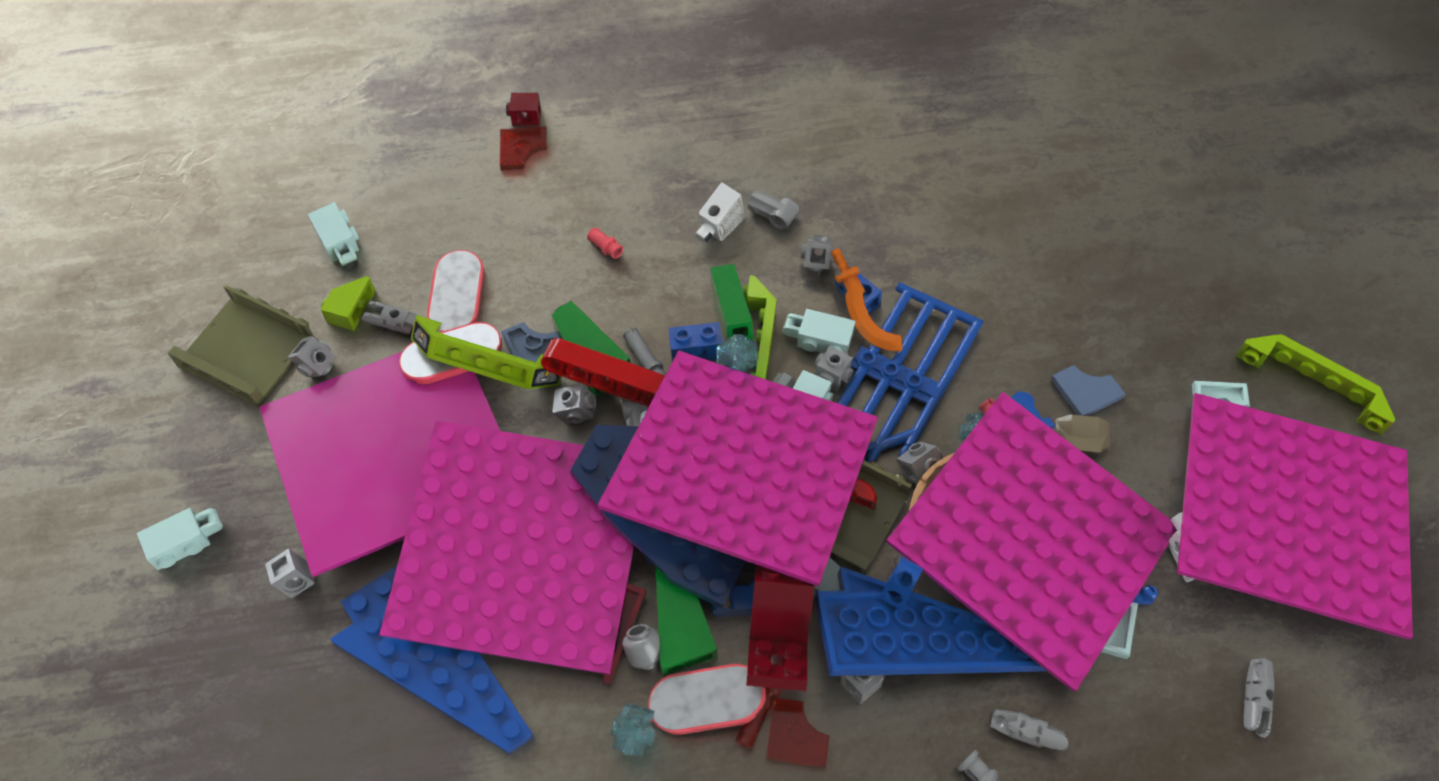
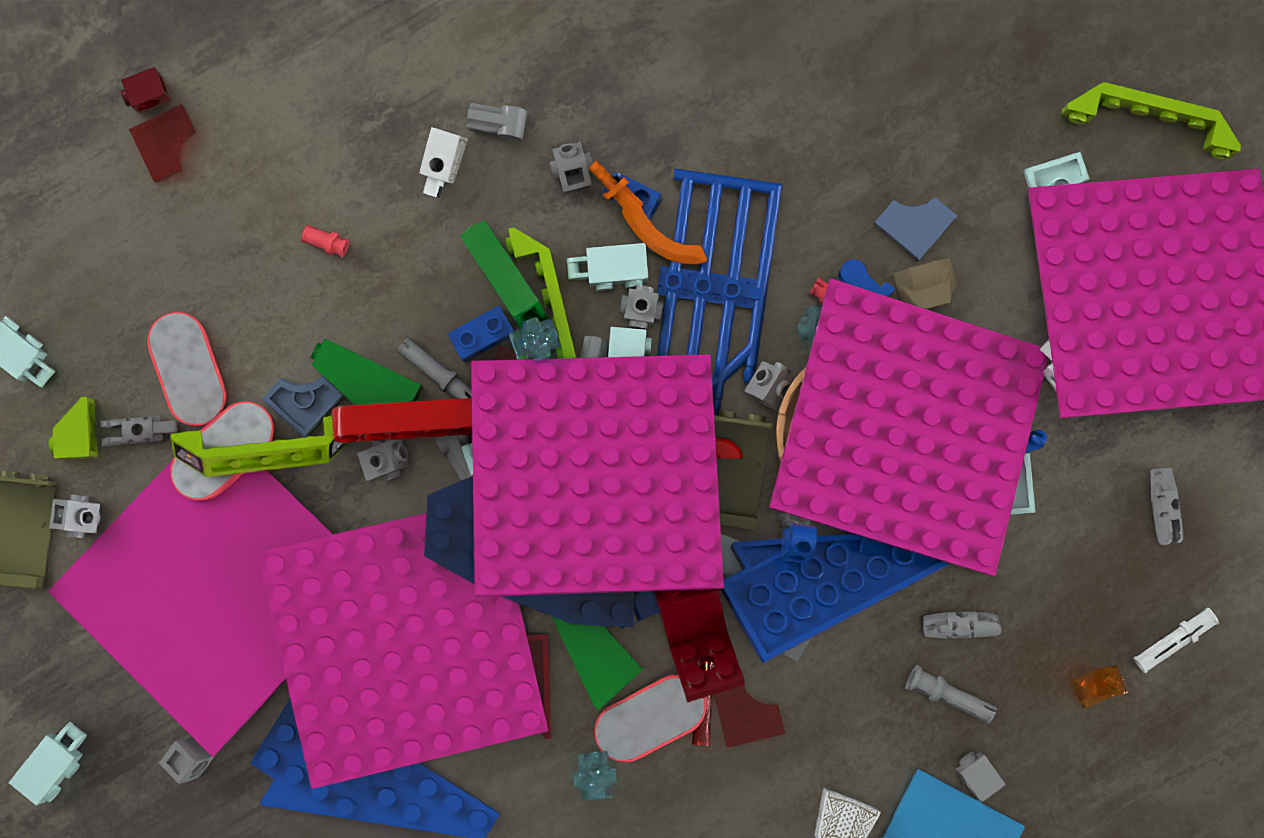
camera: 20 degrees left, 25 degrees up
light grey head [622,624,660,670] -> none

